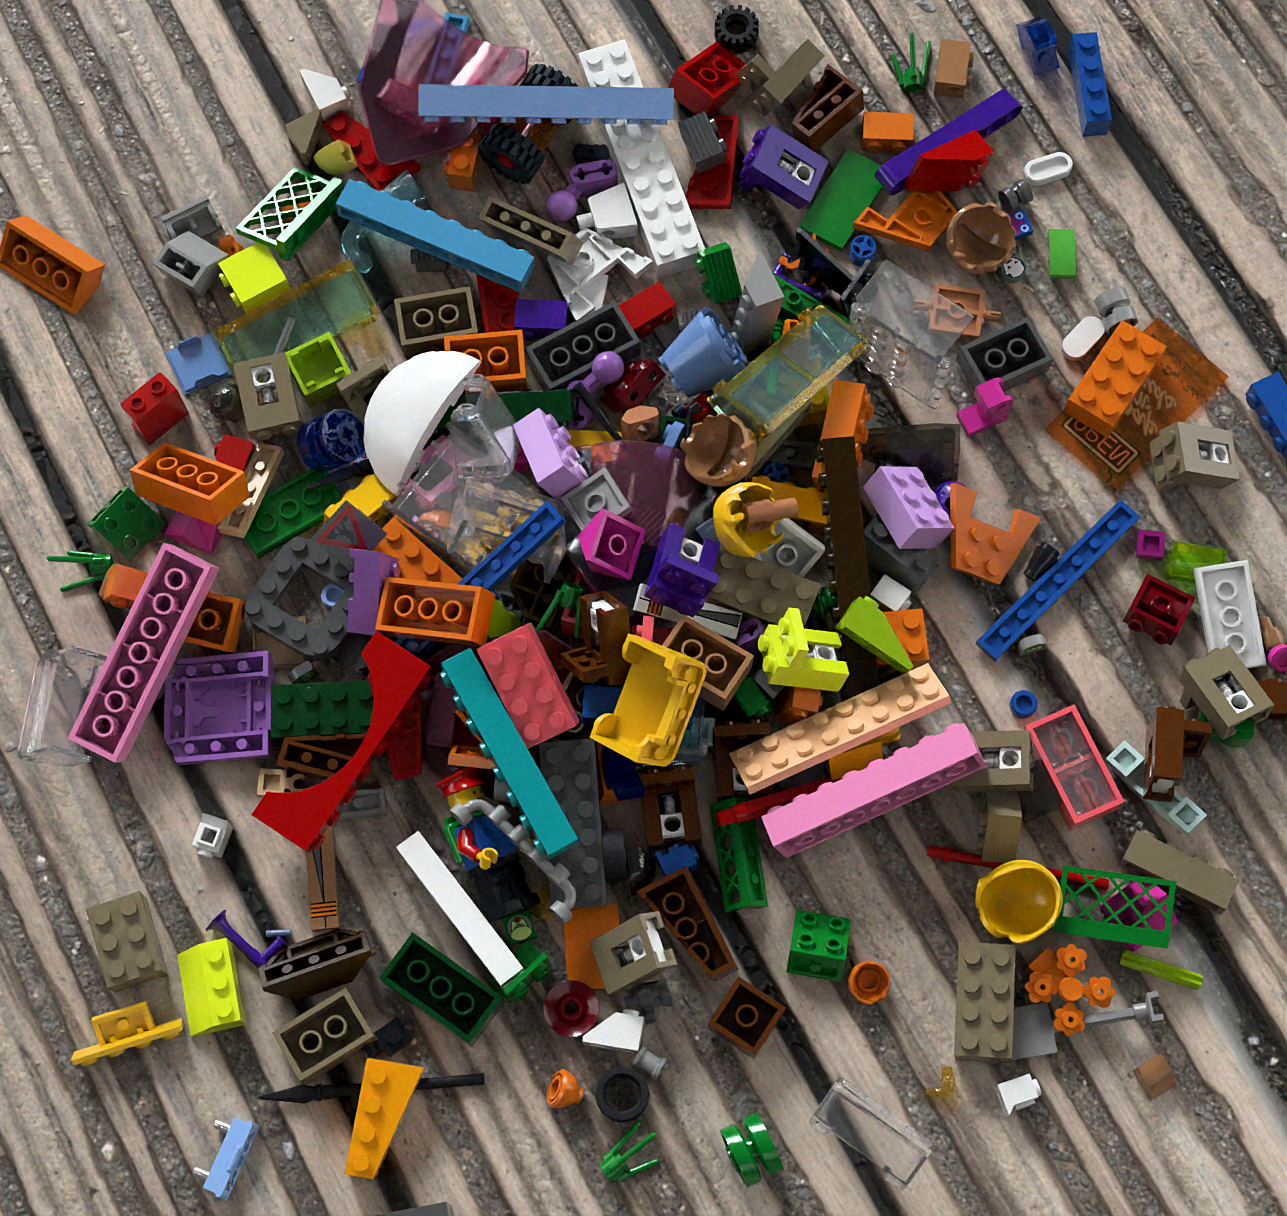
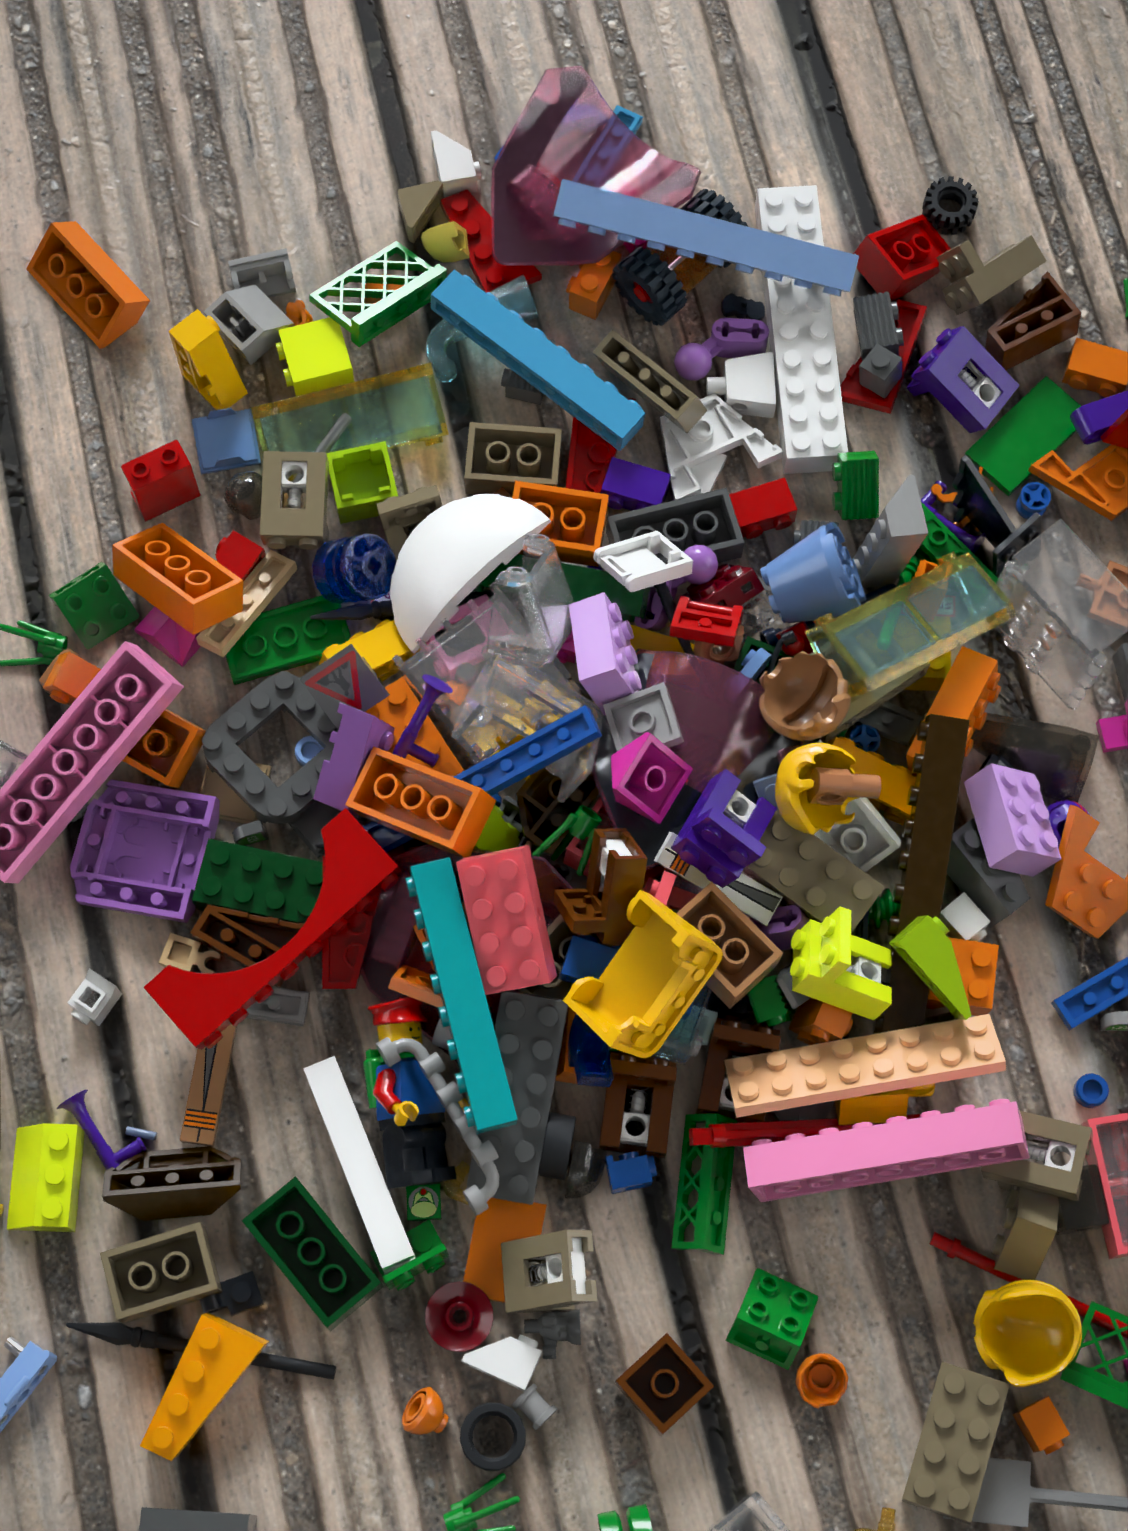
camera: 10 degrees right, 0 degrees up
reddish brown wedge [636,866,739,982] -> none
orange plant [1025,944,1115,1036] -> none
none -> yellow wedge [169,309,248,410]
none -> dark purple piece [392,674,453,768]
none -> white container [593,531,693,592]
none -> red plate [670,596,744,647]
none -> dark grey brick [859,344,902,399]

